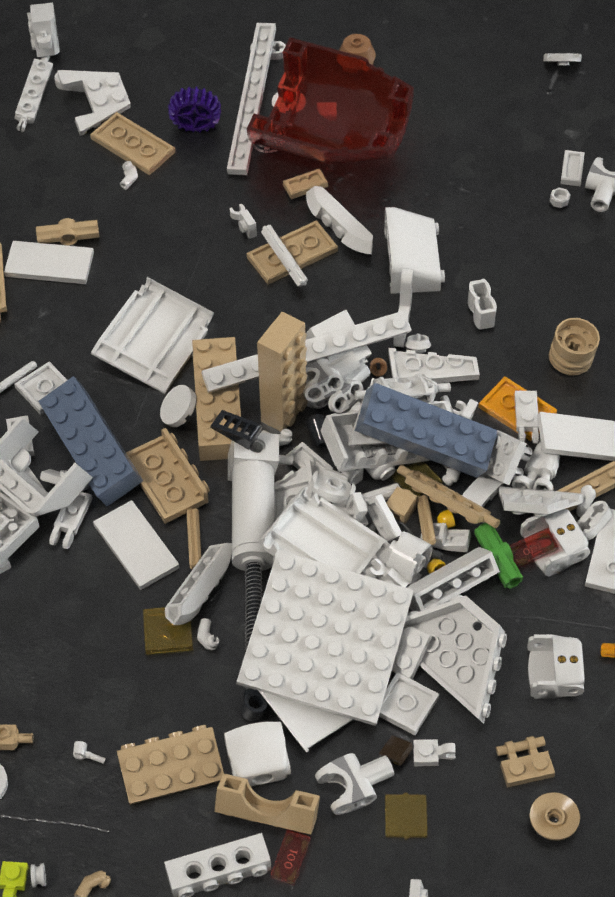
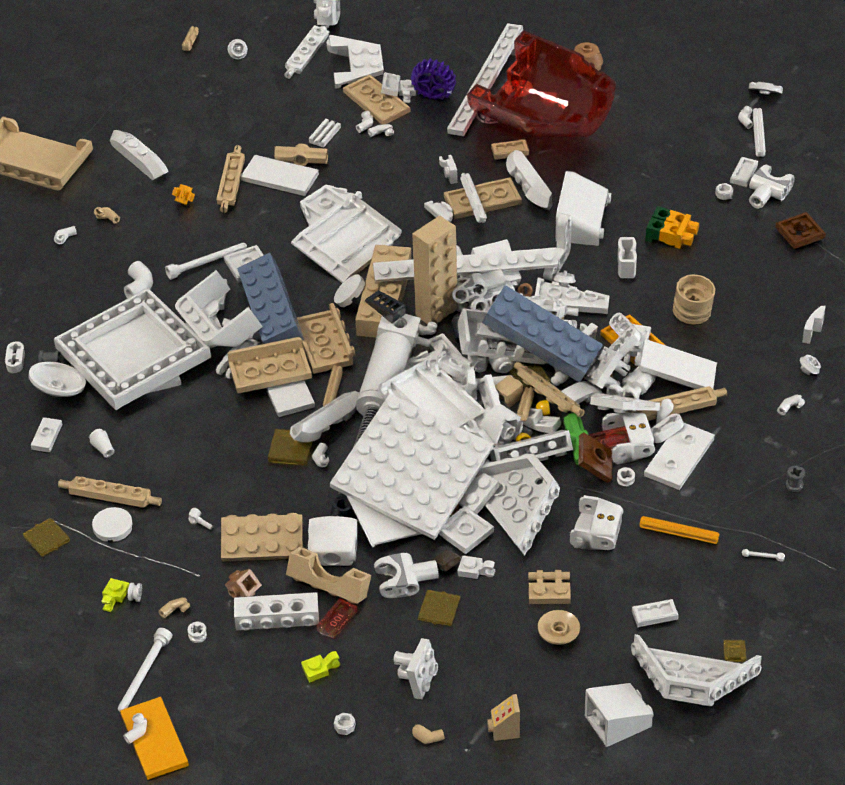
camera: 15 degrees right, 10 degrees down
none -> medium nougat brick [225,569,262,598]
none -> tan bracket [228,337,312,394]
none -> white wing [300,185,362,226]
none -> white tile [309,119,341,148]
none -> white arm [368,124,394,137]
none -> white tile [381,72,400,96]
none -> white plate [399,80,416,103]
none -> white plate [424,201,453,222]
none -> reddish brown piece [578,432,612,483]
none -> white beam [609,313,641,359]
none -> white bush [617,467,635,486]
none -> light orange hips [645,206,699,249]
none -> white arm [738,106,754,129]
none -> white axle [753,108,766,157]

